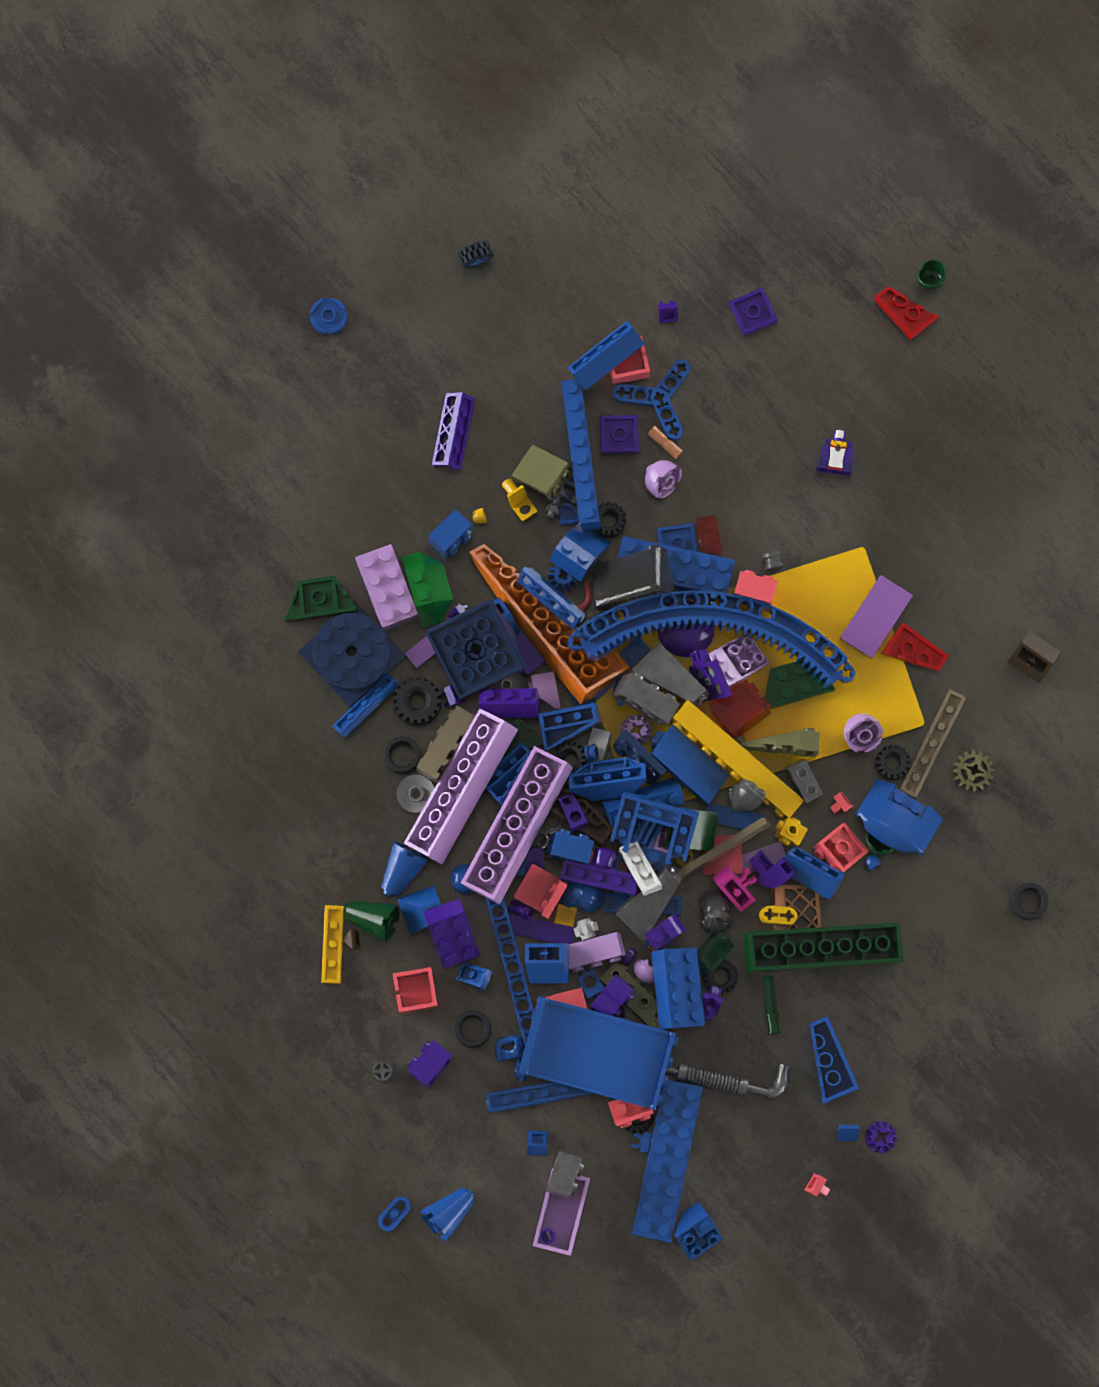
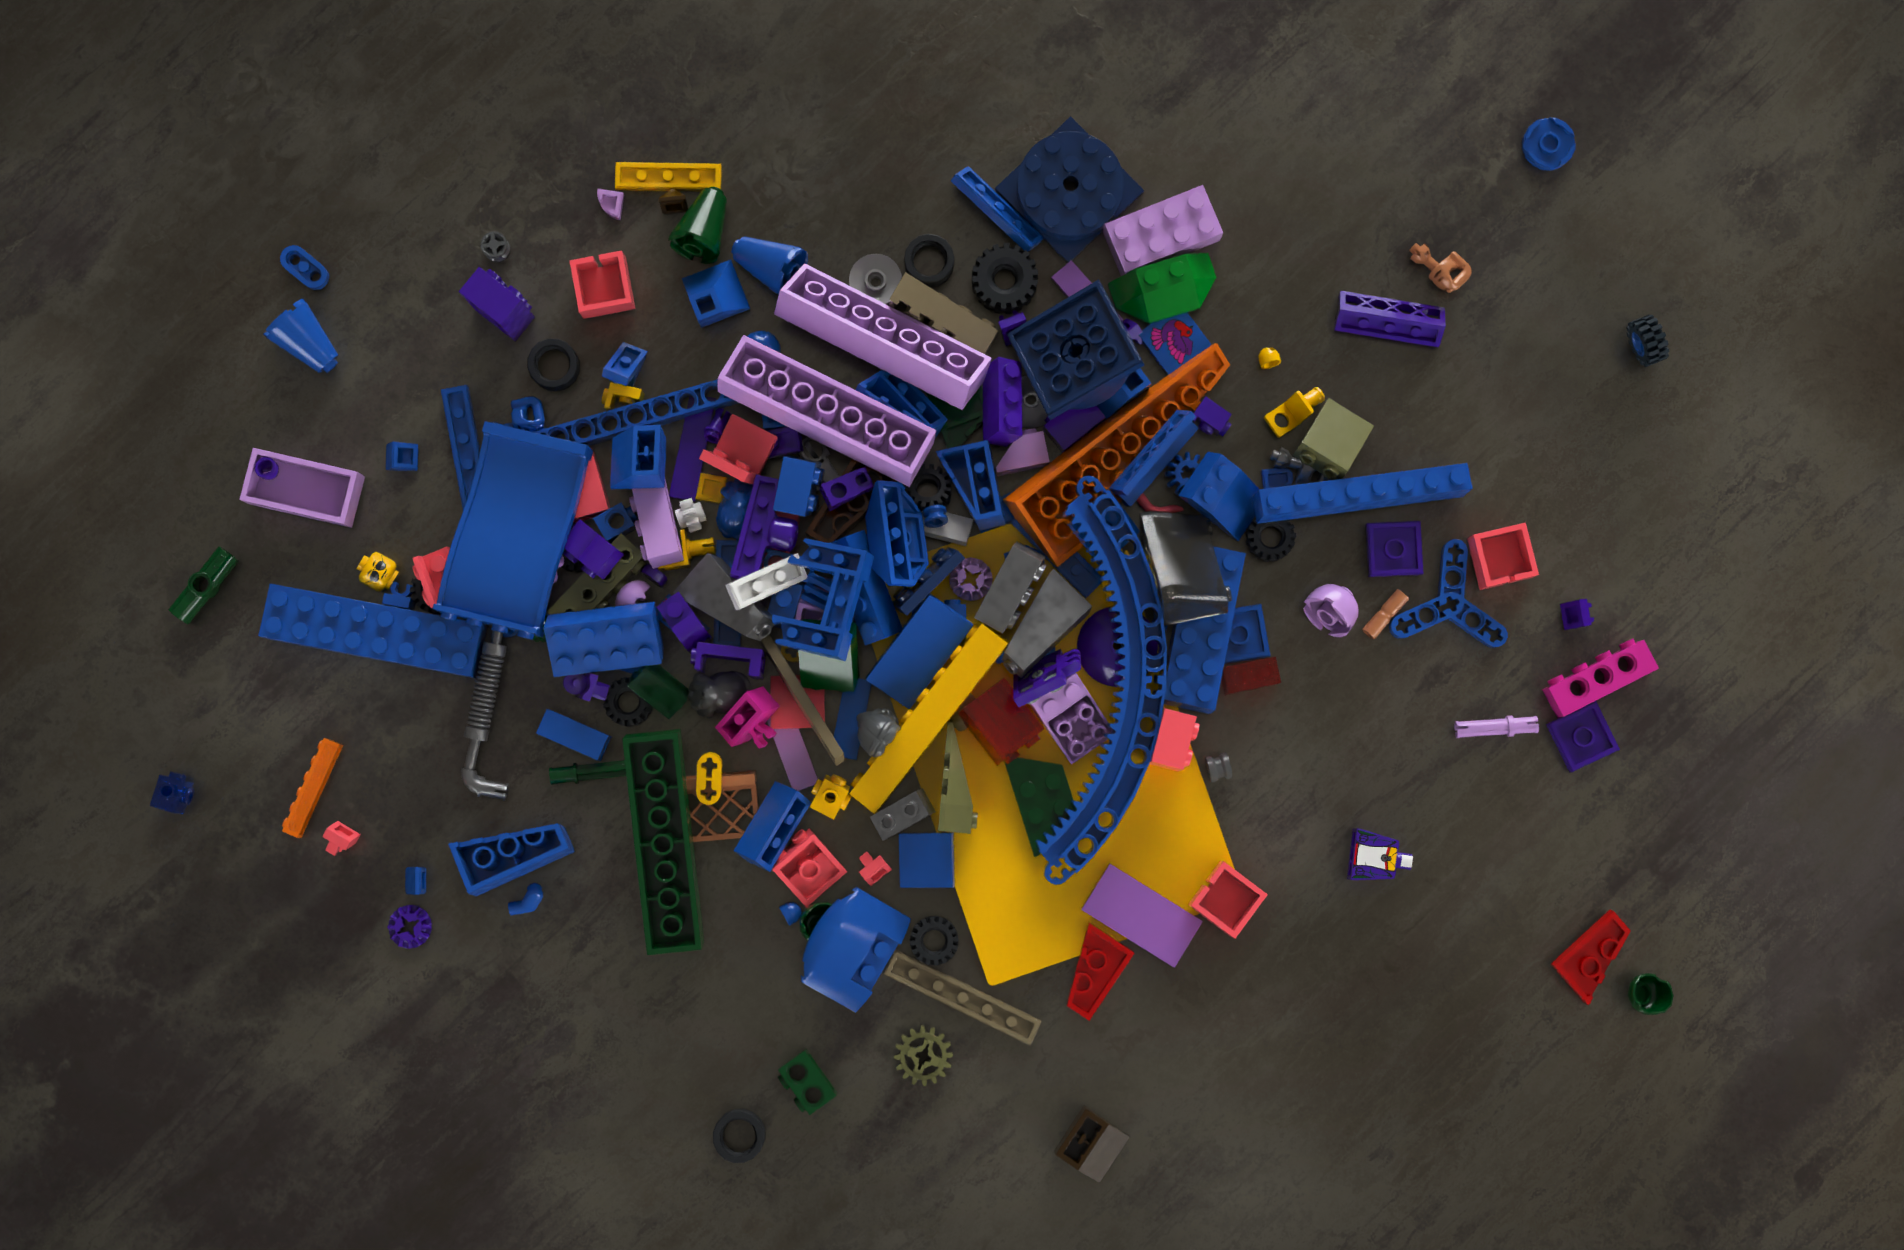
camera: 90 degrees right, 5 degrees up
dark green wing [284,576,358,622] -> none
dark purple brick [423,898,480,969] -> none
blue brick [428,509,472,560] -> none
flat silver brick [546,1151,584,1199] -> none
blue panel [568,321,645,390] -> none
blue slope [675,1202,723,1261] -> none
dark purple brick [749,850,796,888] -> none
lavender cylinder [844,713,883,752] -> none
none -> clear blue brick [150,771,194,814]
none -> dark green piece [168,546,239,624]
none -> orange piece [282,738,343,838]
none -> yellow head [356,552,399,592]
none -> blue arm [508,883,543,916]
none -> blue piece [536,709,612,761]
none -> lavender tile [597,189,625,220]
none -> yellow bracket [602,382,645,411]
none -> yellow bracket [658,529,716,571]
none -> dark purple panel [690,642,766,680]
none -> dark green brick [778,1049,838,1115]
none -> blue tile [899,832,955,888]
none -> tile [1139,312,1212,375]
none -> coral piece [1188,861,1268,939]
none -> dark purple brick [1192,396,1232,437]
none -> nougat piece [1409,243,1472,293]
none -> lavender pin [1454,715,1539,738]
none -> dark pink brick [1542,638,1659,718]

